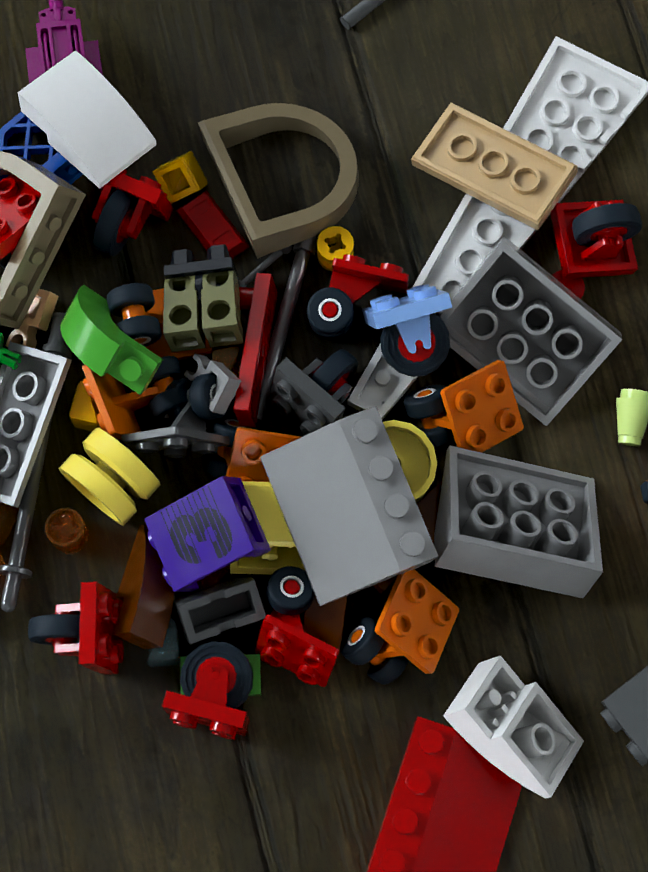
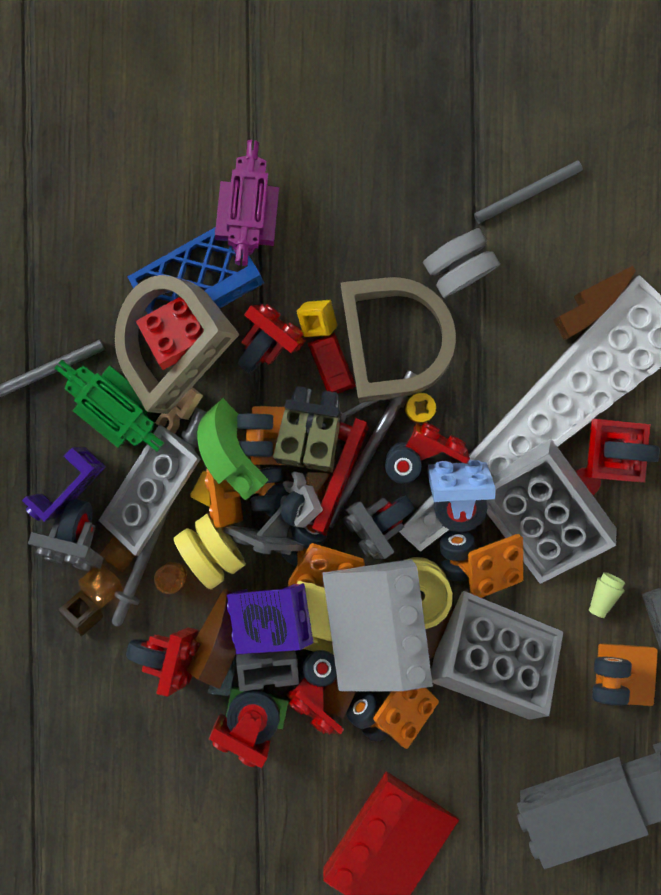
camera: 10 degrees right, 15 degrees up
white slope [17,50,156,188] -> none
tan tile [411,103,578,230] -> none
white slope [443,655,584,799] -> none
none -> light grey wheel [423,228,500,298]
none -> reddish brown slope [553,266,636,340]

